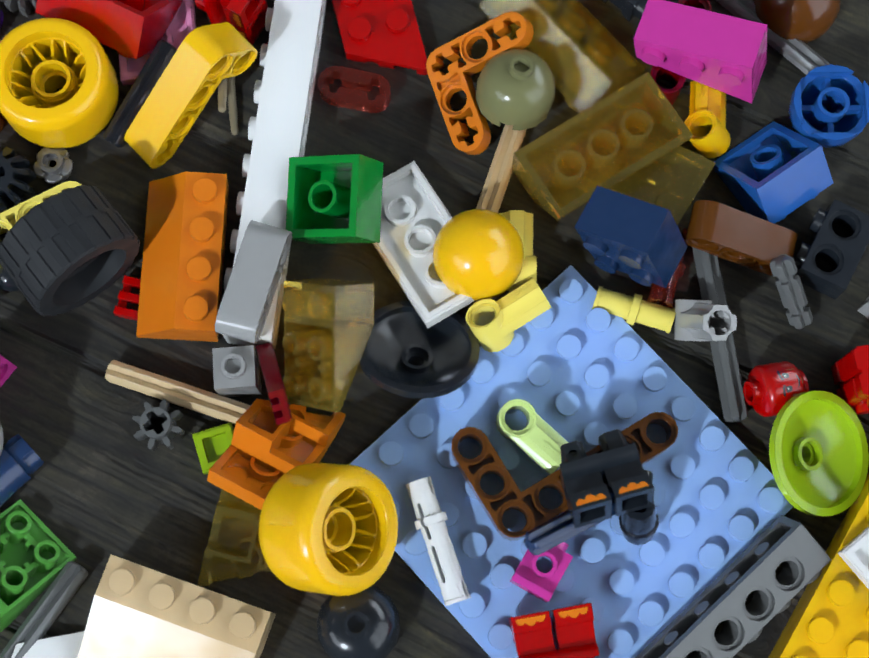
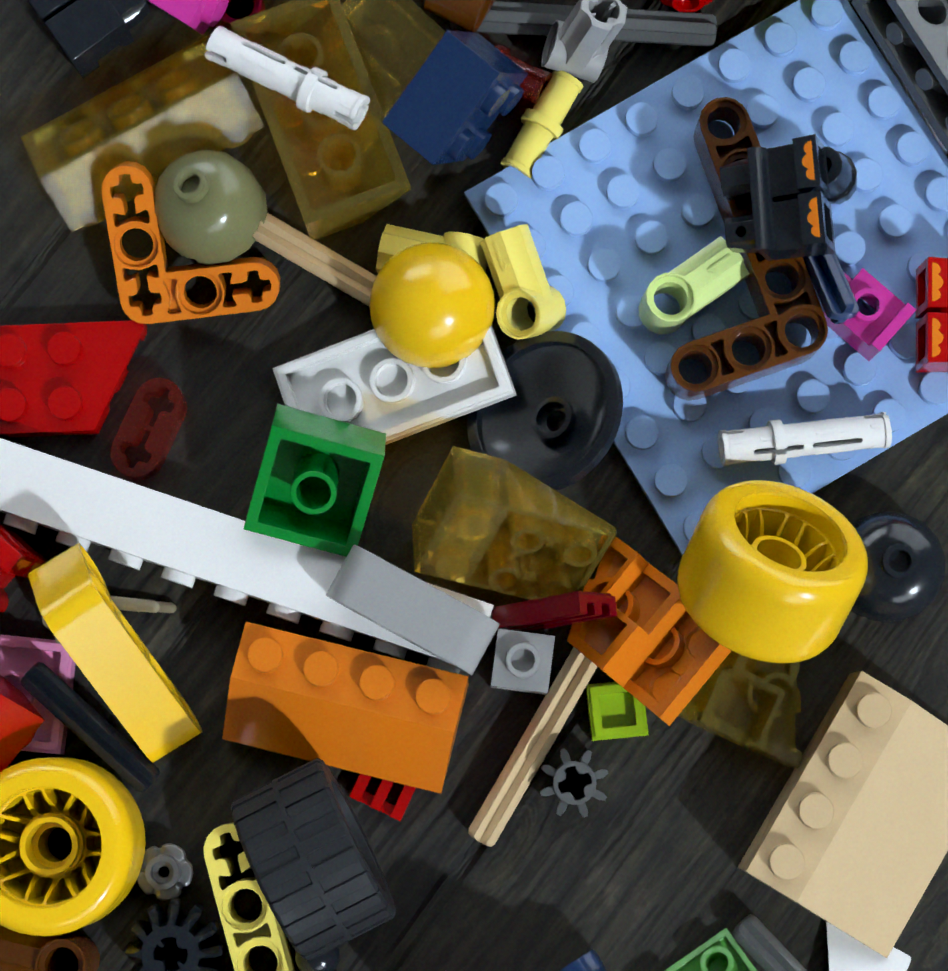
camera: 75 degrees left, 5 degrees up
none -> white pin [205,26,370,130]

